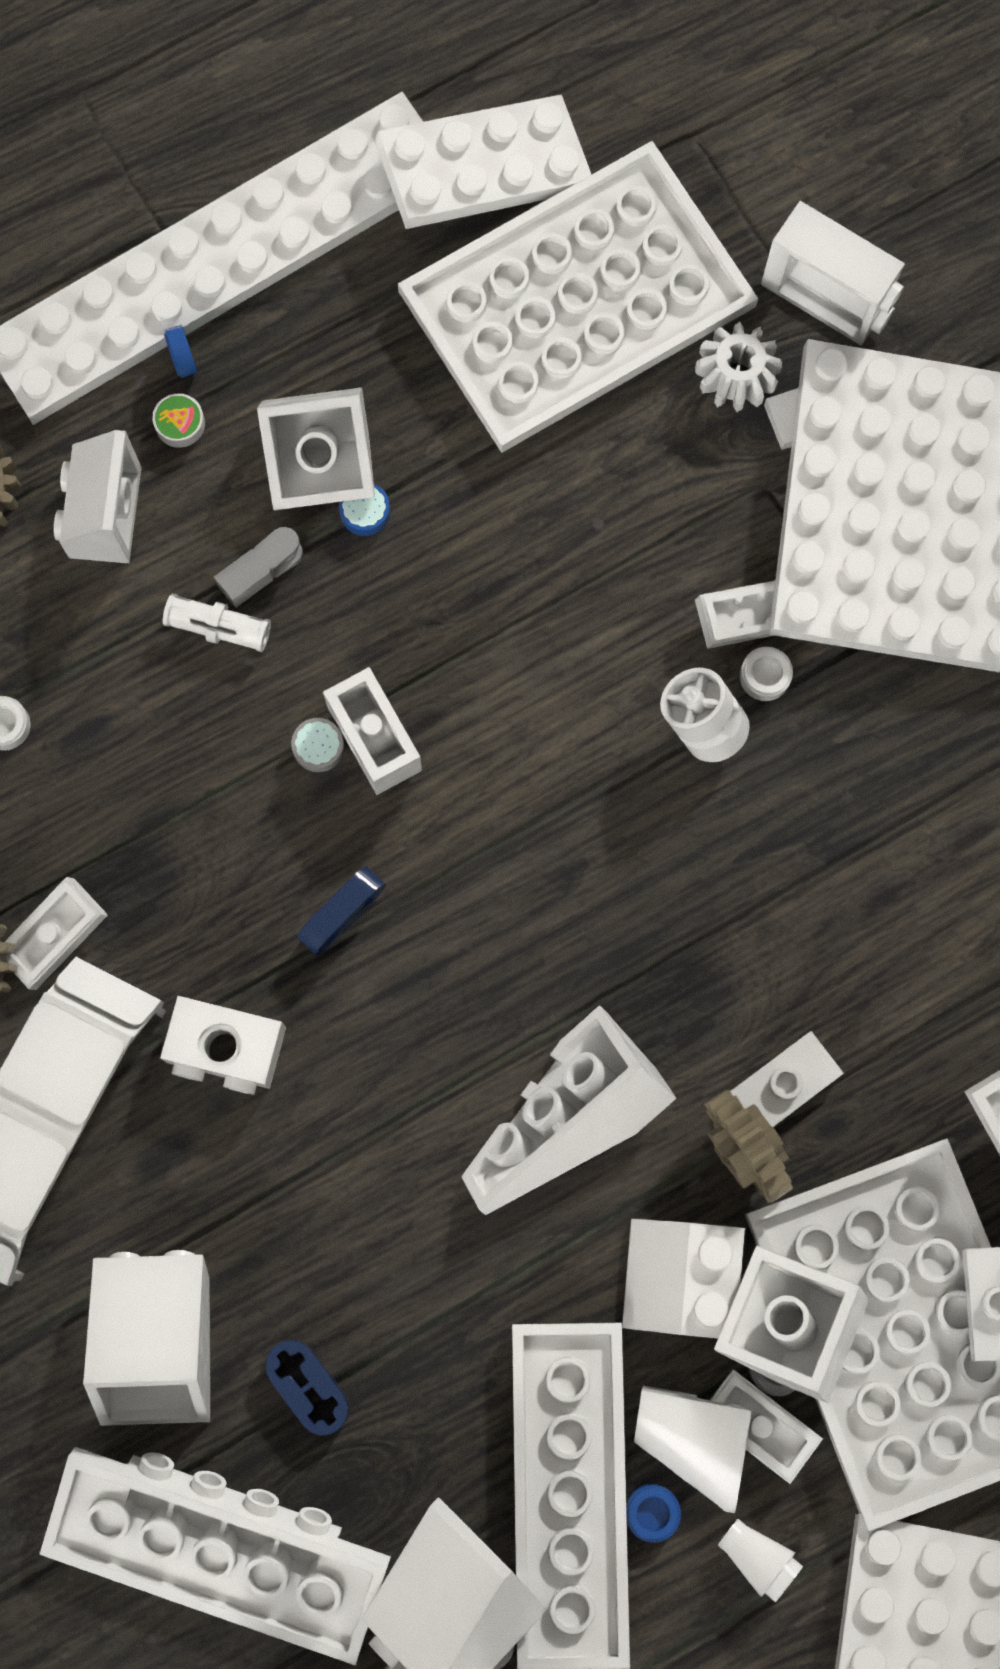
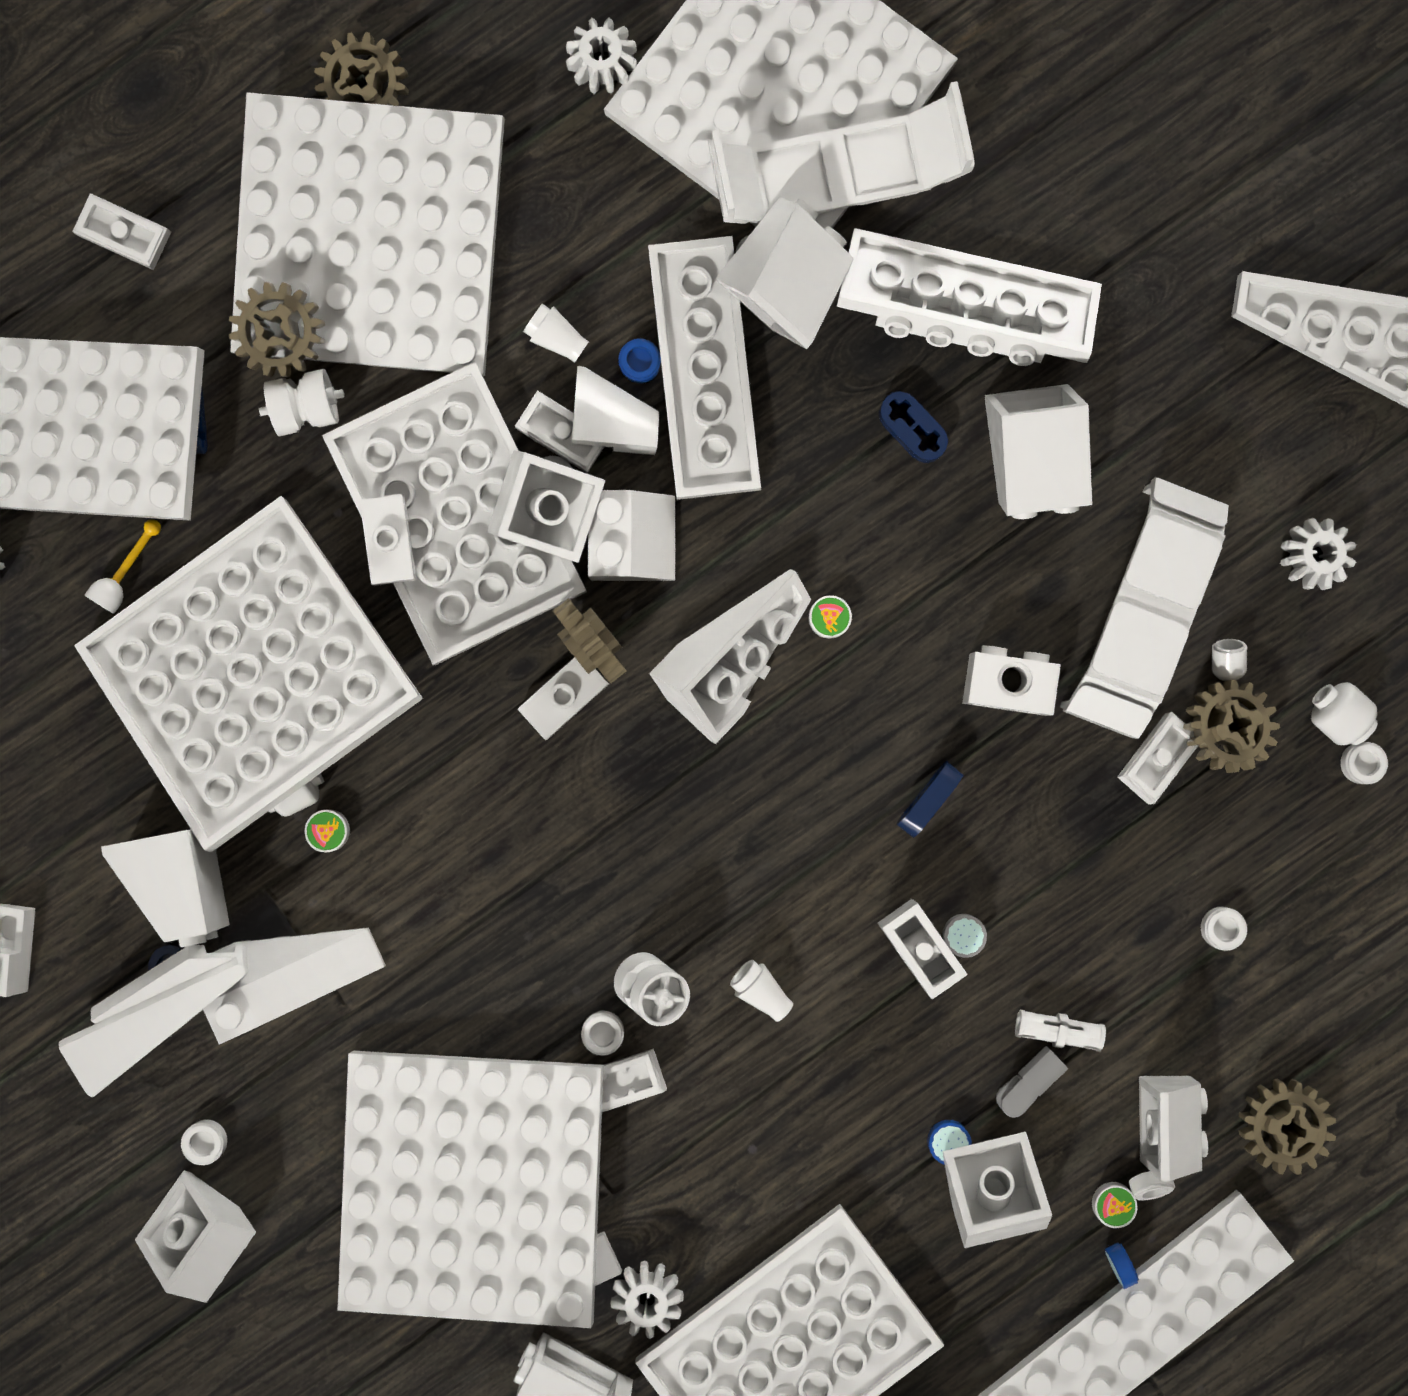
camera: 175 degrees right, 10 degrees up
none -> white cone [730,960,793,1022]
none -> tile [809,596,852,639]
none -> white tile [1129,1171,1175,1200]

